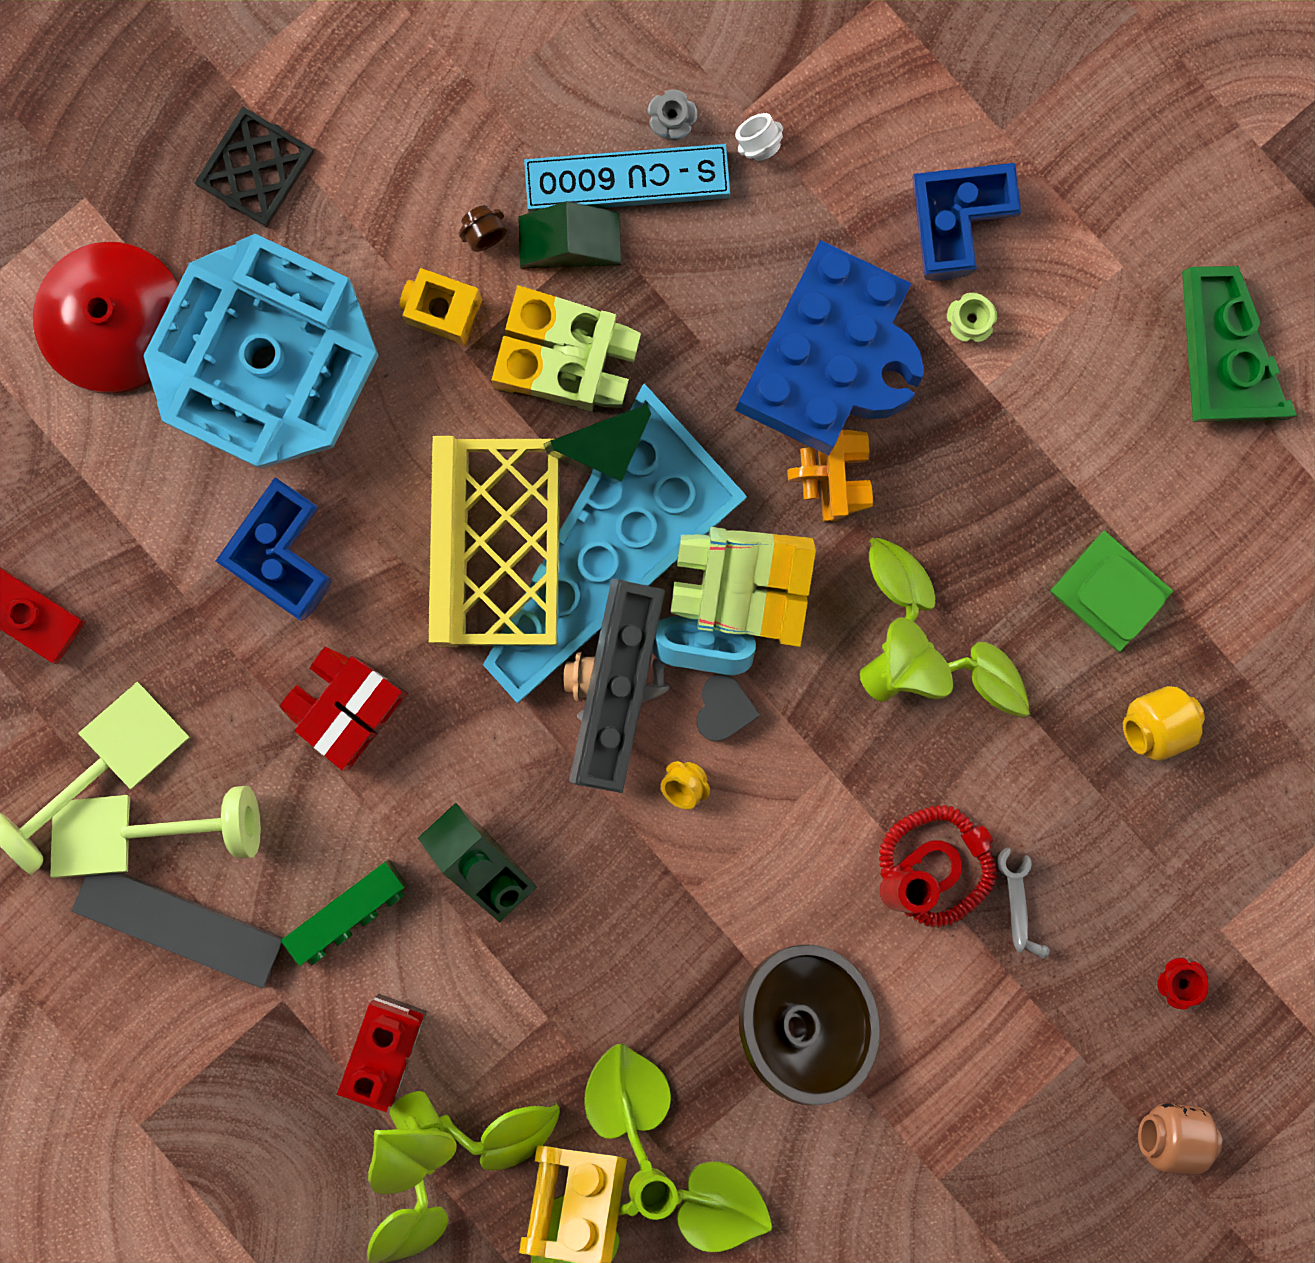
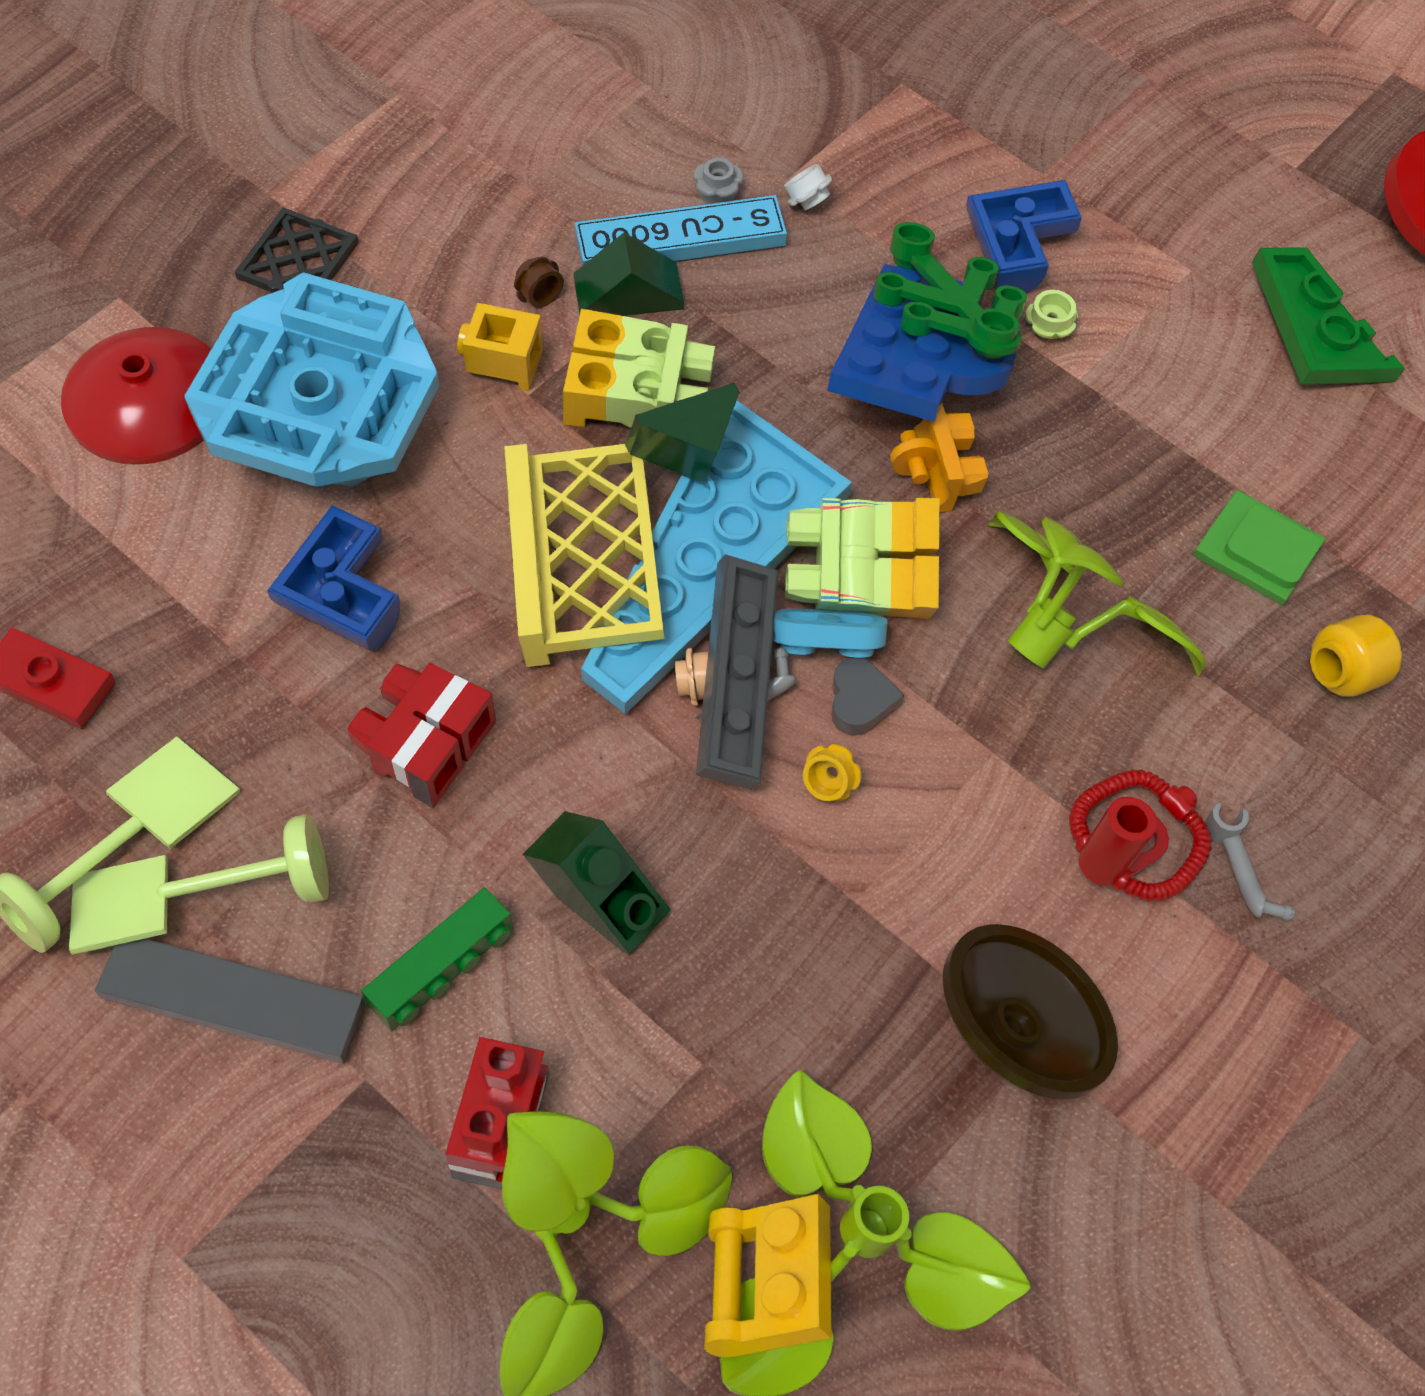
camera: 10 degrees left, 25 degrees down
none -> green plant [873,222,1027,359]

